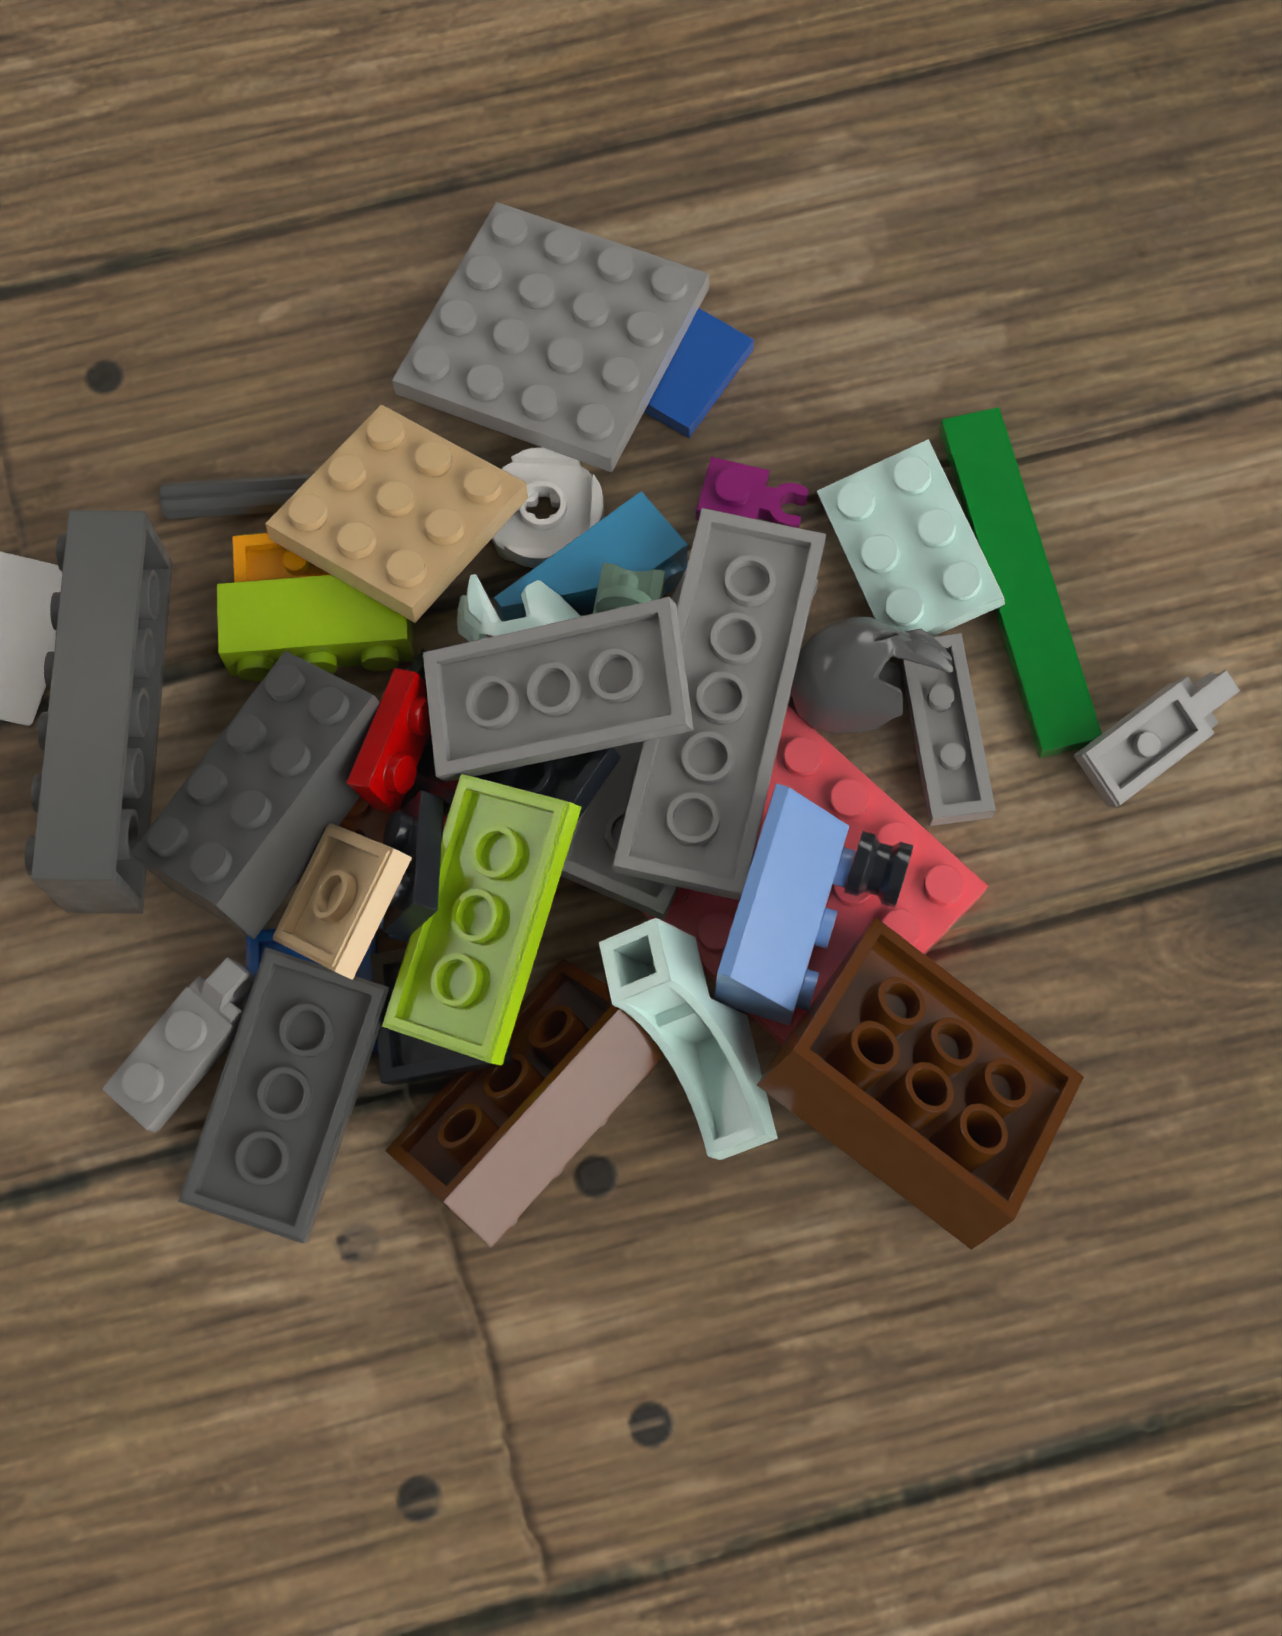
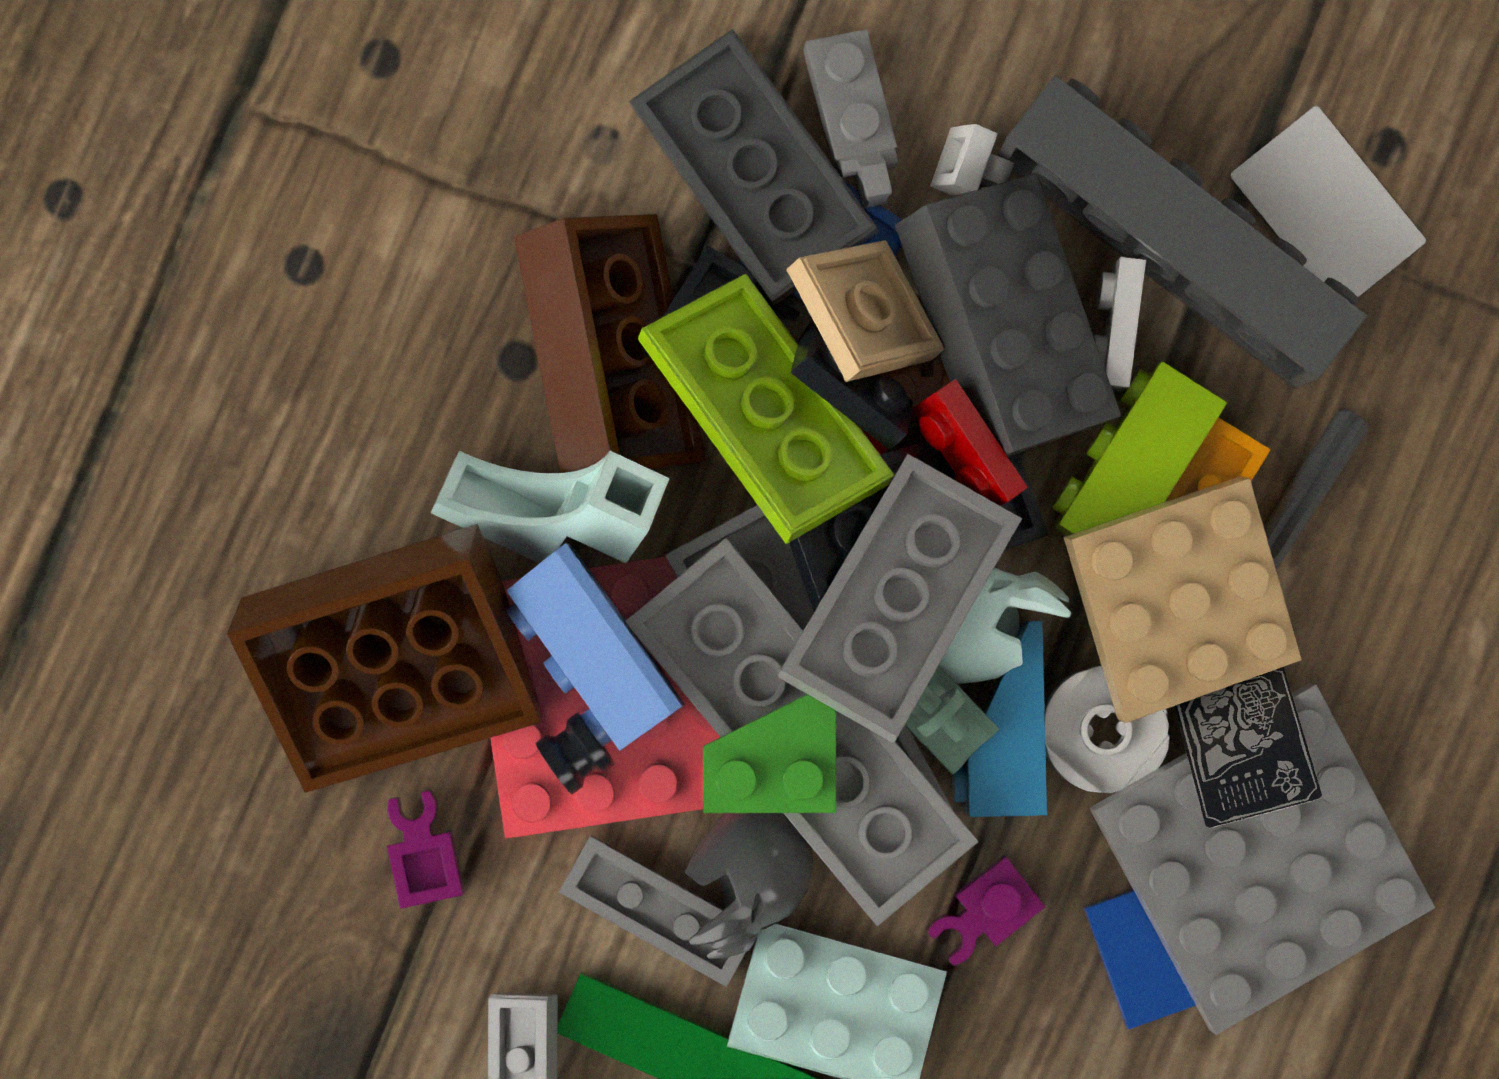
camera: 125 degrees right, 15 degrees up
none -> magenta plate [387,790,465,909]
none -> bright green wing [703,694,836,813]
none -> white tile [930,124,1014,195]
none -> white plate [1093,257,1146,393]
none -> black sticker [1175,667,1322,828]

